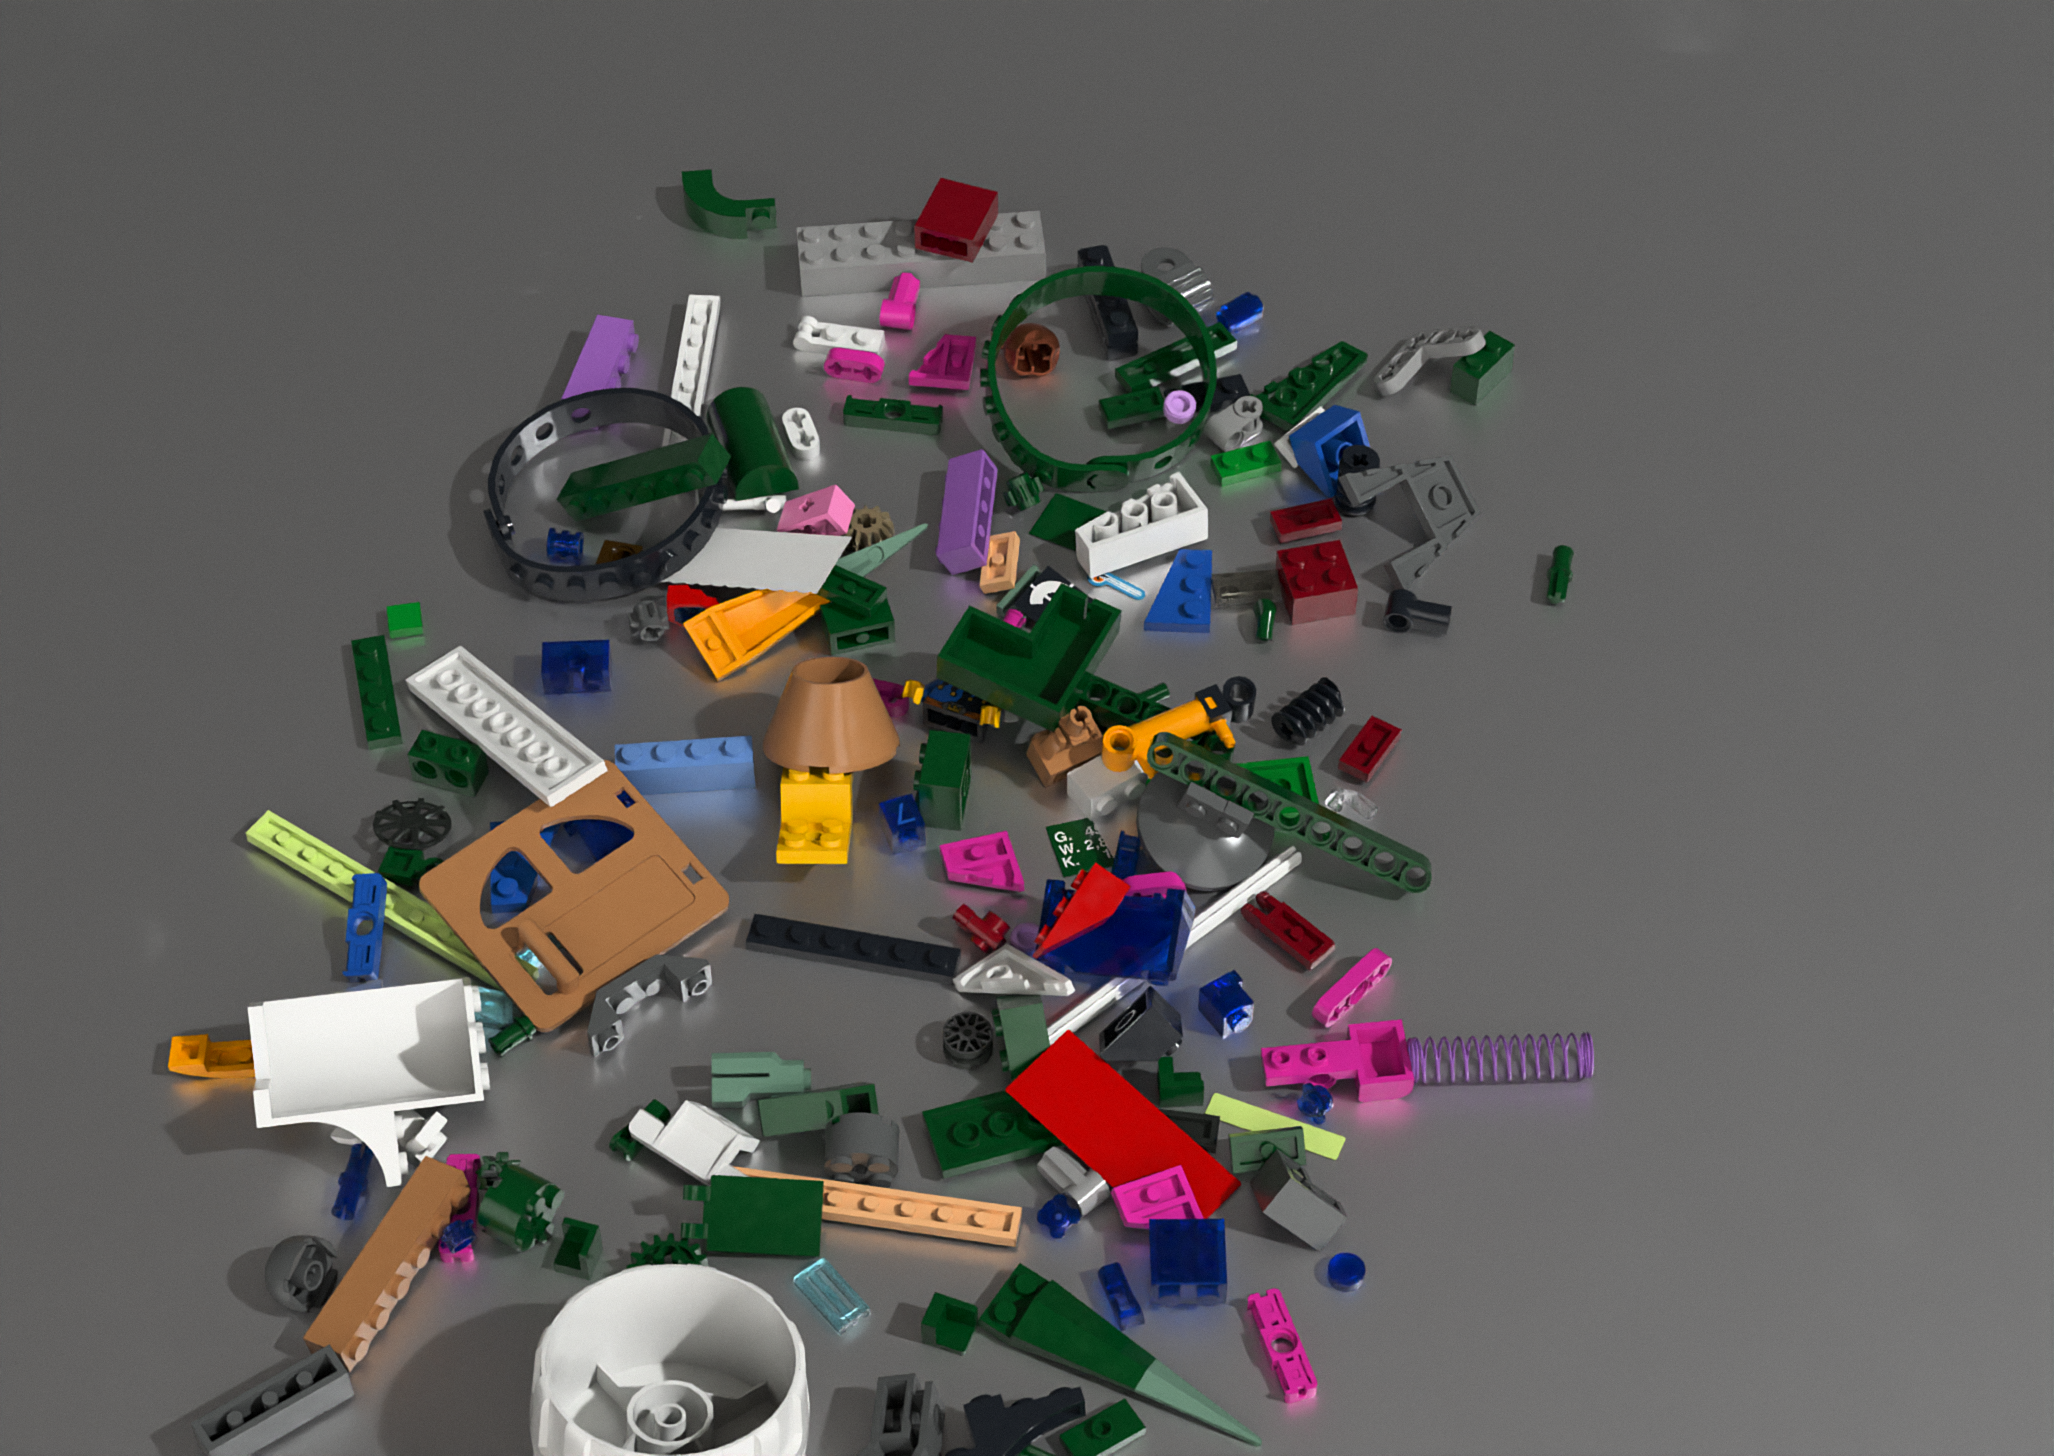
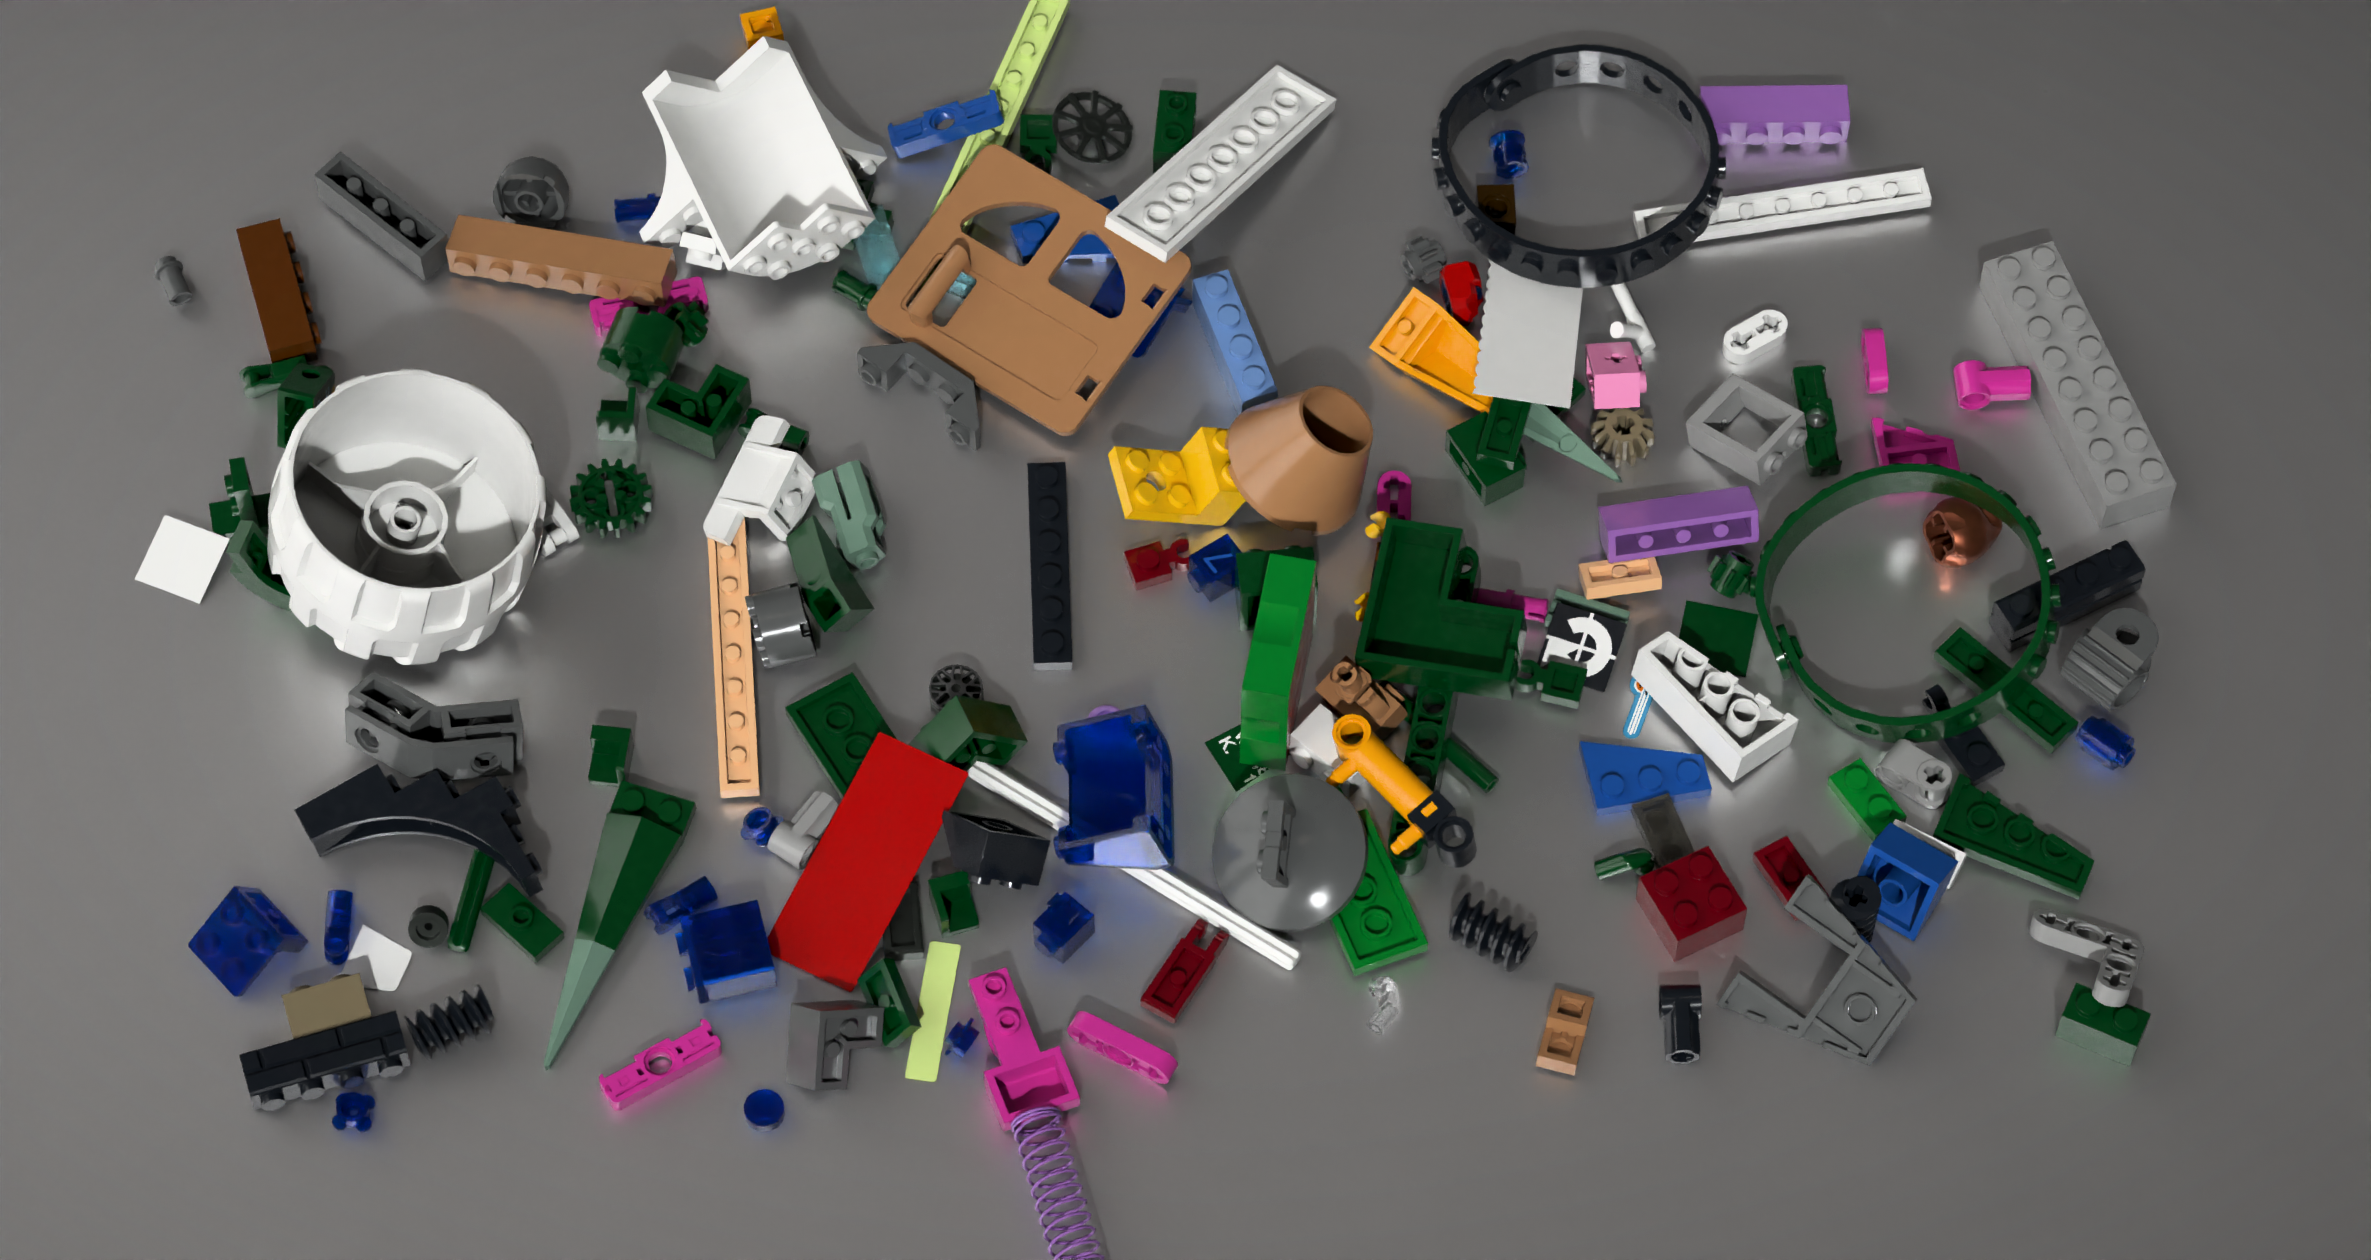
camera: 75 degrees right, 10 degrees up
dark green plate [351,635,403,750] -> none
green tile [387,602,423,639] -> none
clear blue plate [440,1219,477,1254] -> none
clear blue brick [541,639,612,695] -> none
dark green brick [556,433,731,522] -> none
dark green tile [680,1175,824,1257] -> none
dark green arch [681,169,777,239] -> none
dark green brick [707,387,799,501] -> none
white plate [793,316,885,356] -> none
clear light blue tile [794,1257,870,1335] -> none
dark red brick [914,178,998,263] -> none
dark pink wing [940,831,1024,892] -> none
dark red plate [952,904,1011,953] -> none
white wing [952,944,1075,996] -> none
red slope [1032,862,1131,959] -> none
dark green plate [1098,386,1165,429] -> none
clear blue bar [1111,830,1142,880] -> none
dark pink wing [1111,1165,1208,1237] -> none
dark pink beam [1121,871,1187,908] -> none
dark green beam [1147,732,1432,893] -> none
lavender tile [1163,390,1196,424] -> none
dark red plate [1338,716,1402,783] -> none
dark green axle [1546,545,1574,605] -> none
none -> dark green brick [646,364,752,460]
none -> dark red plate [1124,539,1195,591]
none -> green tile [1239,553,1316,771]
none -> medium nougat slope [1535,988,1594,1076]
none -> light grey window [1686,374,1808,486]

